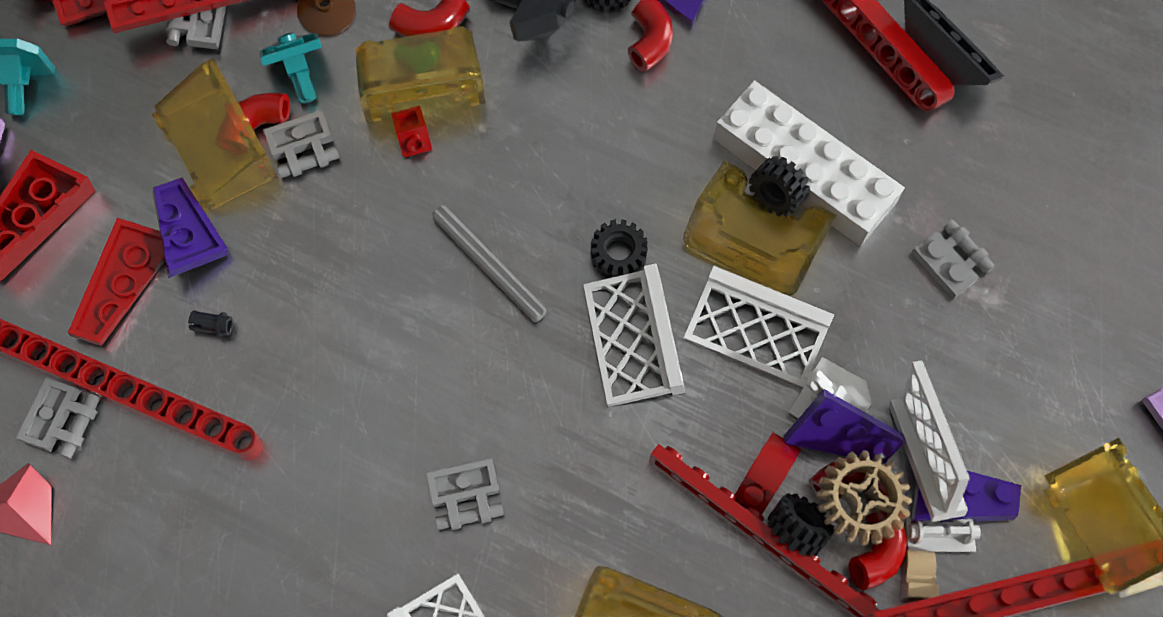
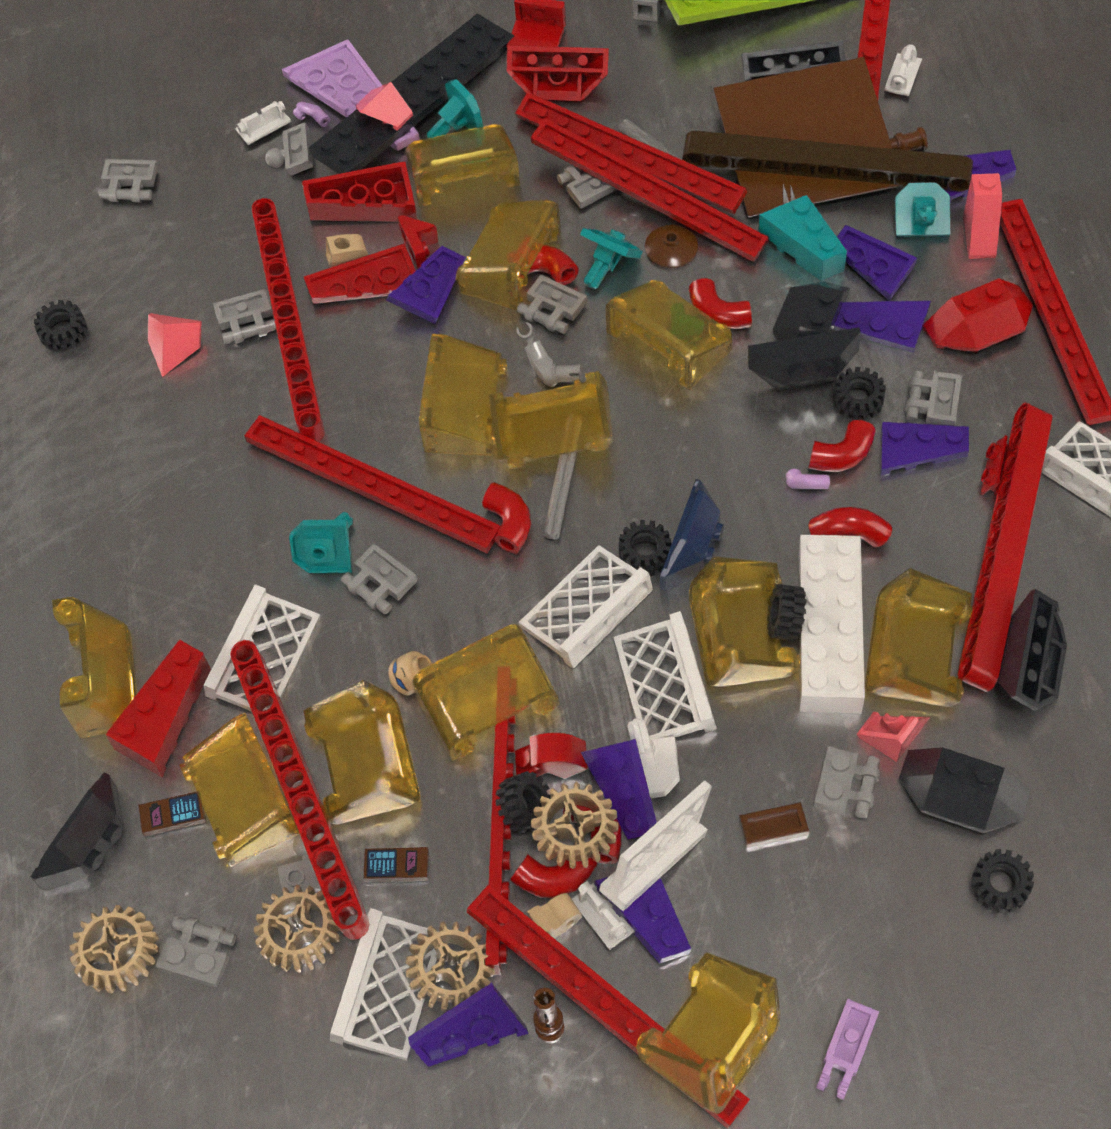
camera: 60 degrees right, 10 degrees down
black pin [188,310,233,338] -> none
red bracket [391,105,432,157] -> none
none -> red plate [244,415,501,554]
none -> teal piece [289,512,353,573]
none -> tan leg [325,234,368,268]
none -> tan head [388,651,434,695]
none -> red slope [397,215,438,270]
none -> clear yellow windscreen [405,124,520,207]
none -> clear yellow windscreen [412,624,560,761]
none -> clear yellow windscreen [419,334,507,456]
none -> red cylinder [482,482,531,554]
none -> clear yellow windscreen [488,371,613,468]
none -> light grey arm [516,322,583,387]
none -> dark blue wedge [660,479,724,591]
none -> reddish brown tile [739,802,809,848]
none -> lavender arm [786,469,830,489]
none -> red cylinder [808,507,892,548]
none -> coral slope [857,712,930,762]
none -> clear yellow windscreen [865,568,972,707]
none -> black wedge [899,747,1031,833]
none -> black tyre [971,849,1034,914]

